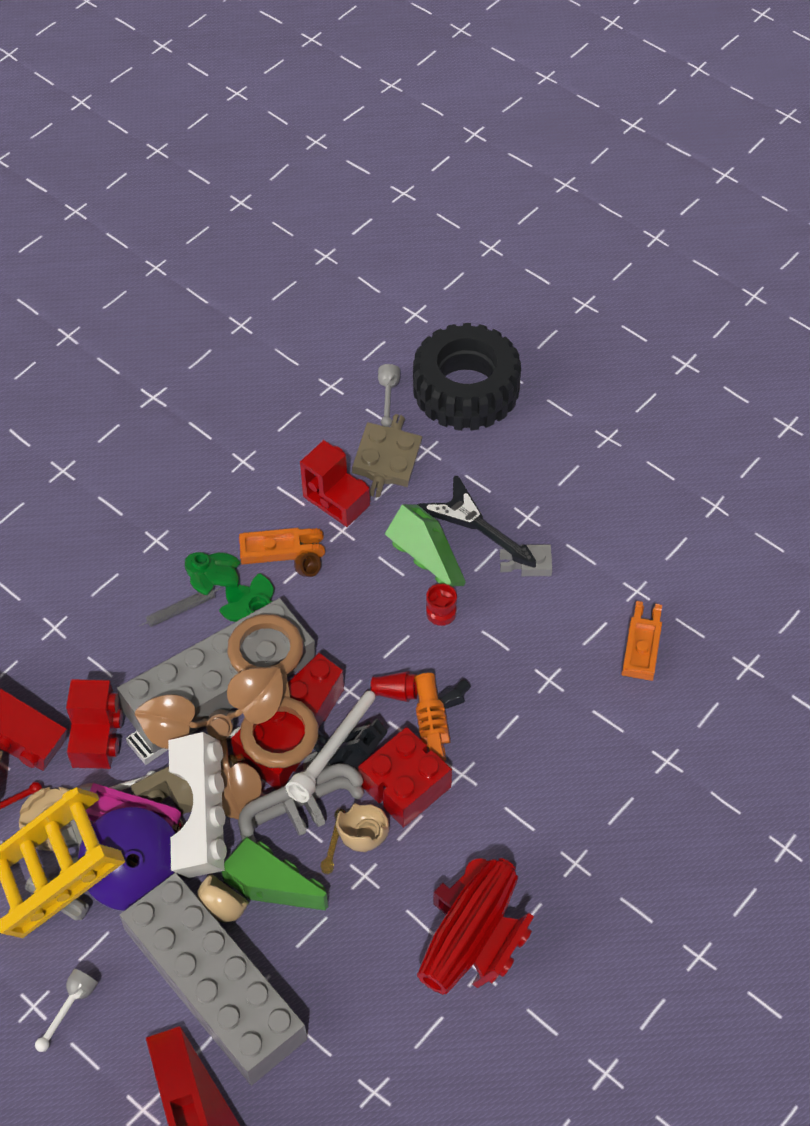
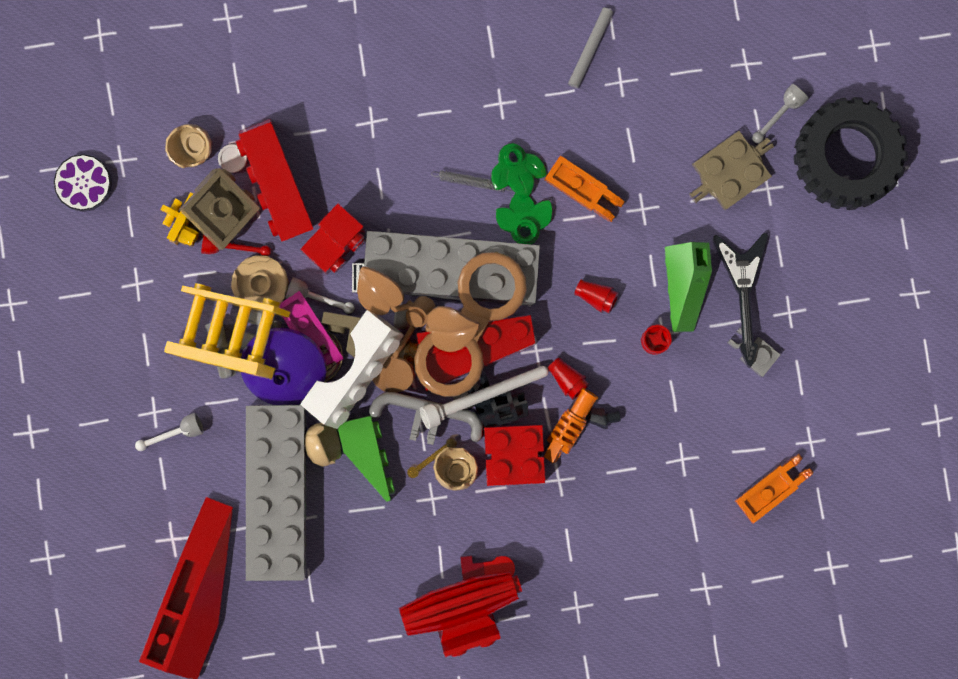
camera: 30 degrees right, 30 degrees up
reddish brown hinge [294,553,321,577] -> none
red brick [300,440,370,527] -> none
none -> light grey bar [568,8,613,89]
none -> red cone [574,279,619,314]

